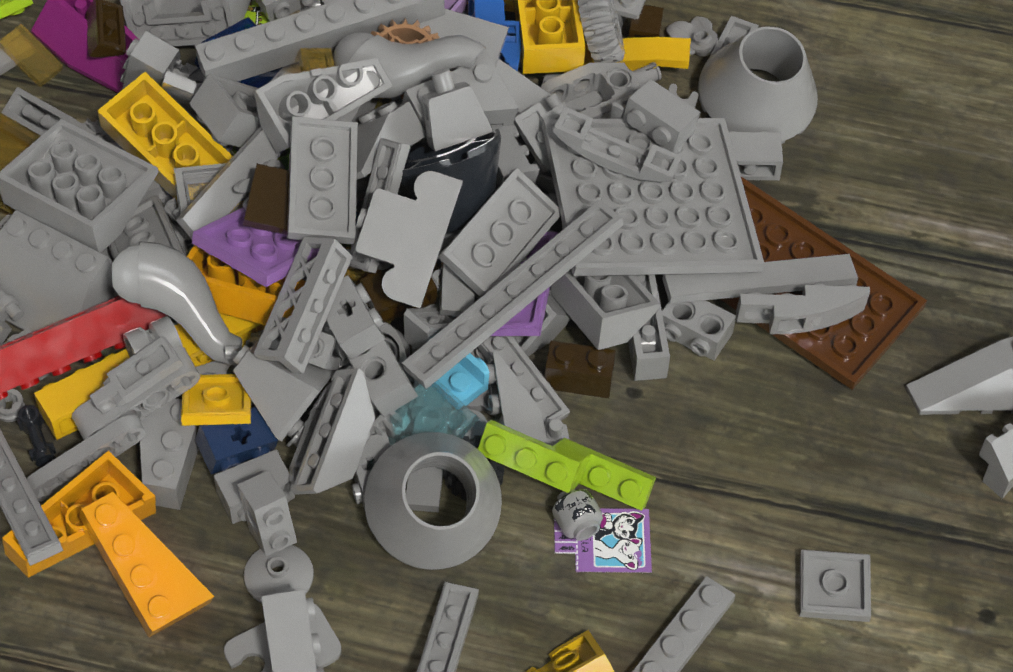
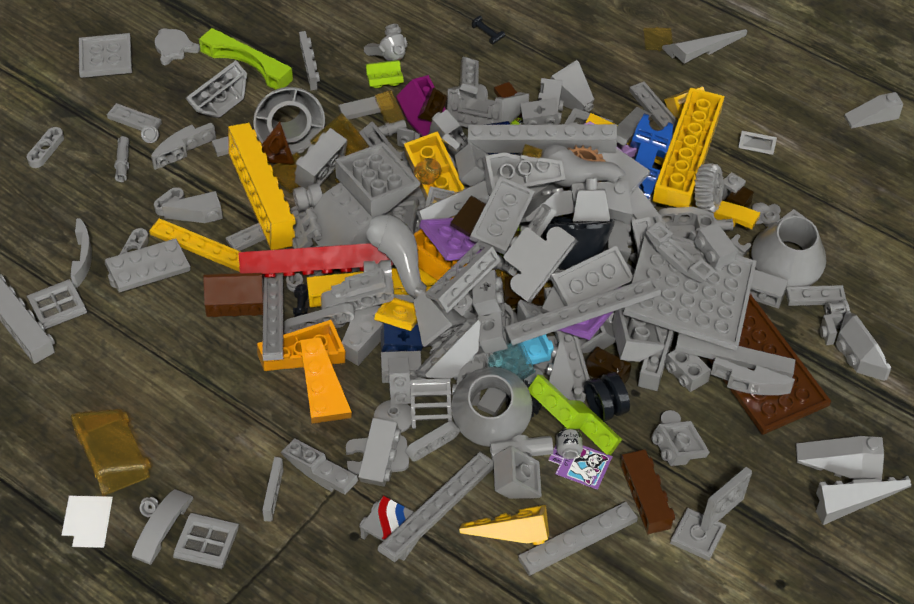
camera: 25 degrees right, 5 degrees down
none -> light grey pin [378,119,407,137]
none -> light grey bracket [397,127,420,147]
none -> light grey beam [406,421,460,461]
none -> light grey plate [410,377,452,429]
none -> clear yellow head [414,158,442,185]
none -> light grey piece [490,435,553,460]
none -> light grey slope [493,446,542,499]
none -> black wheel [584,371,630,422]
none -> reddish brown brick [620,449,675,535]
none -> light grey plate [652,421,710,466]
none -> light grey tile [660,410,681,424]
none -> light grey tile [700,467,752,531]
none -> light grey tile [786,285,846,306]
none -> light grey bracket [820,314,843,345]
none -> light grey bush [825,299,850,316]
none -> light grey wedge [836,311,891,381]

